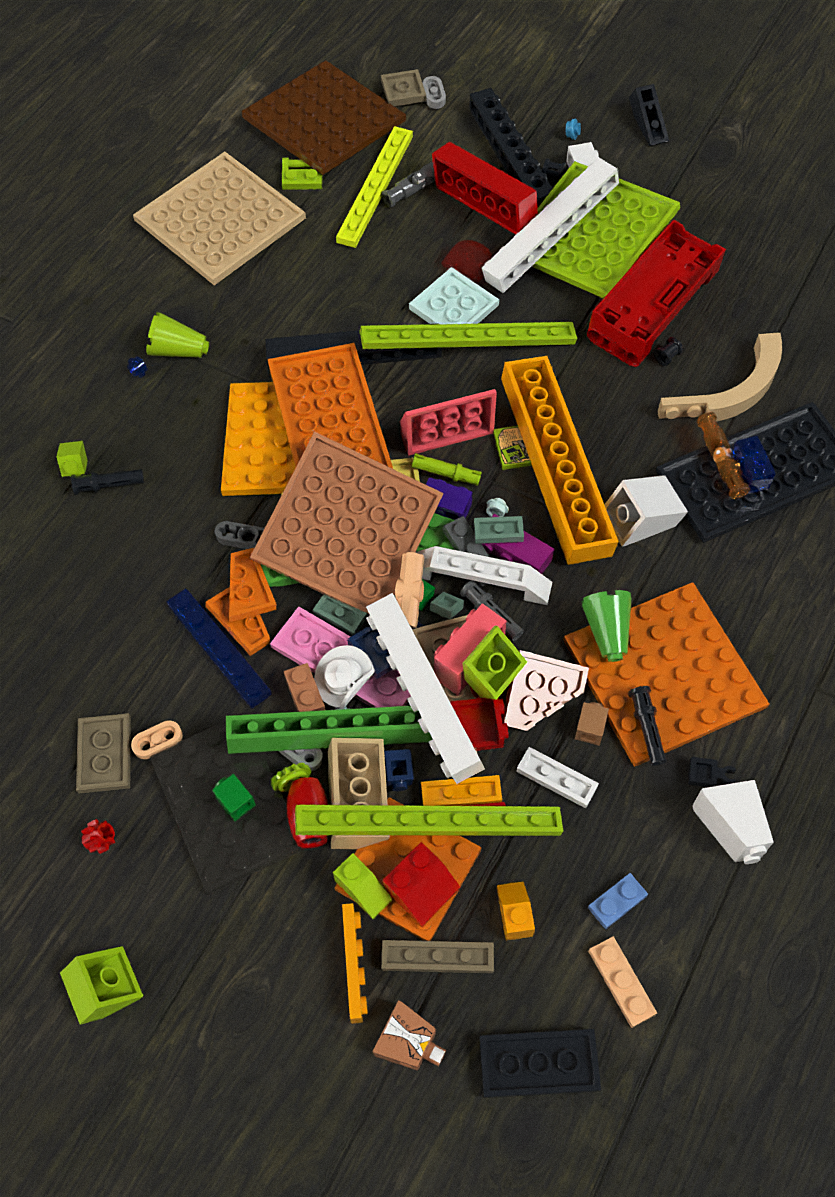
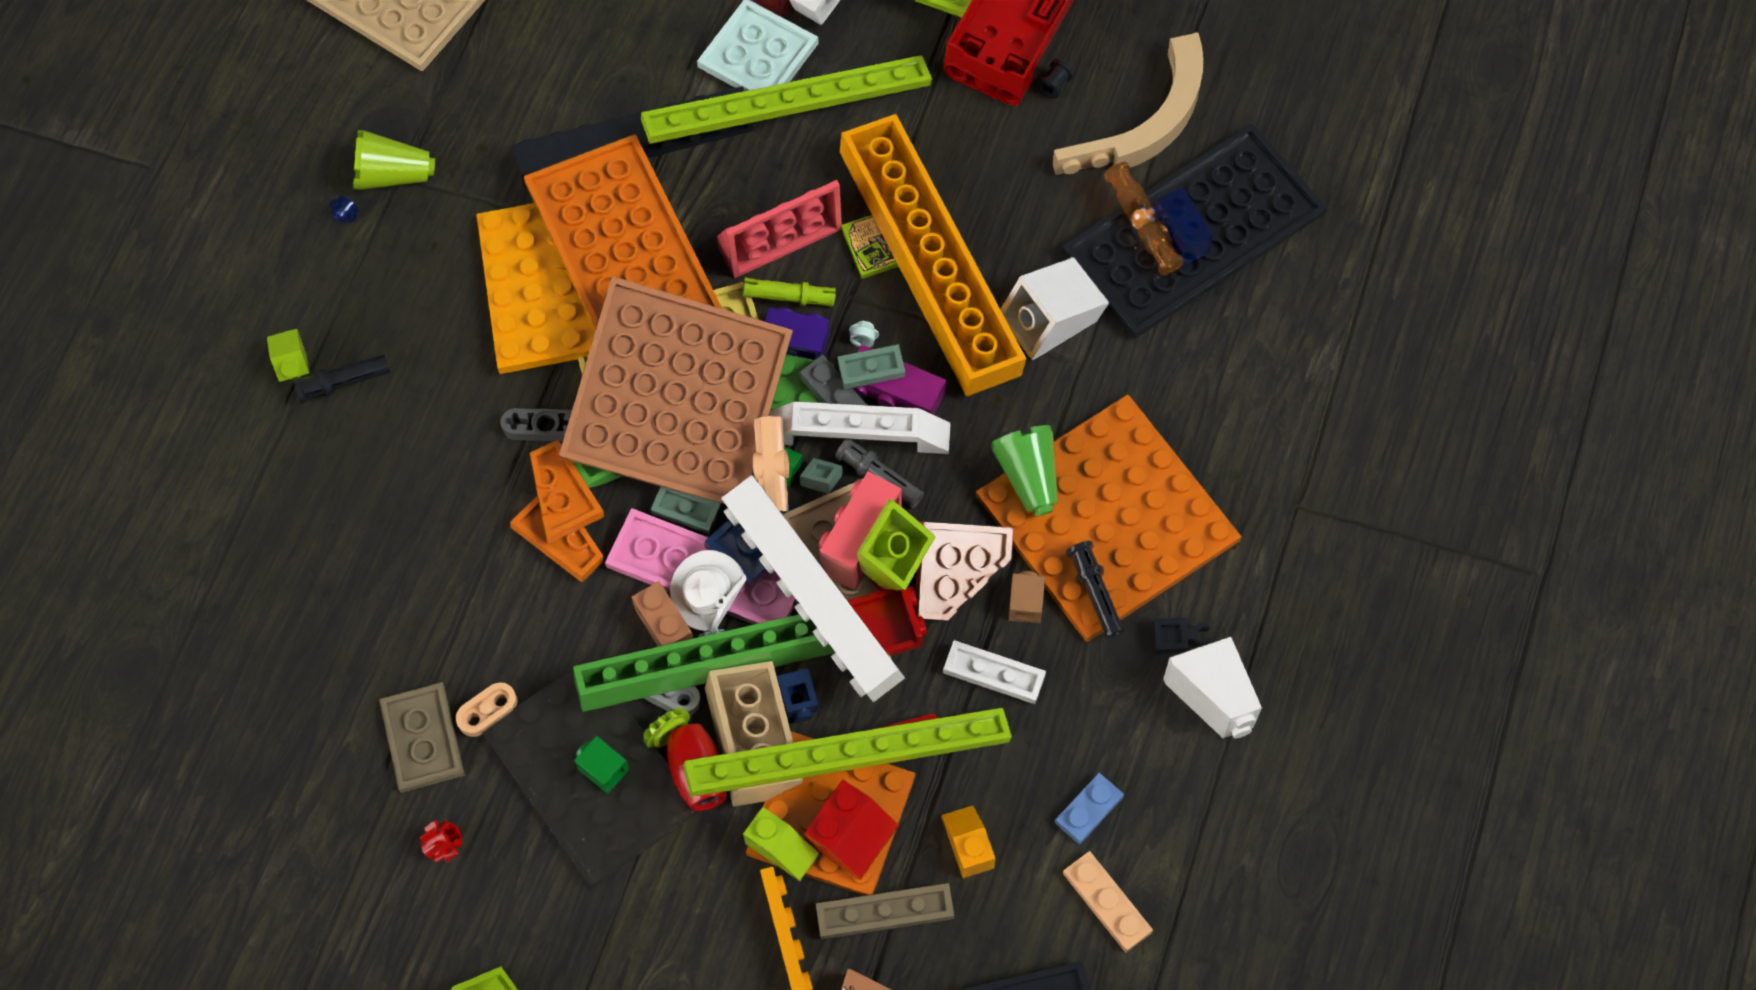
camera: 10 degrees left, 5 degrees up
clear blue plate [166,588,272,709] -> none
light orange plate [421,775,502,806] -> none

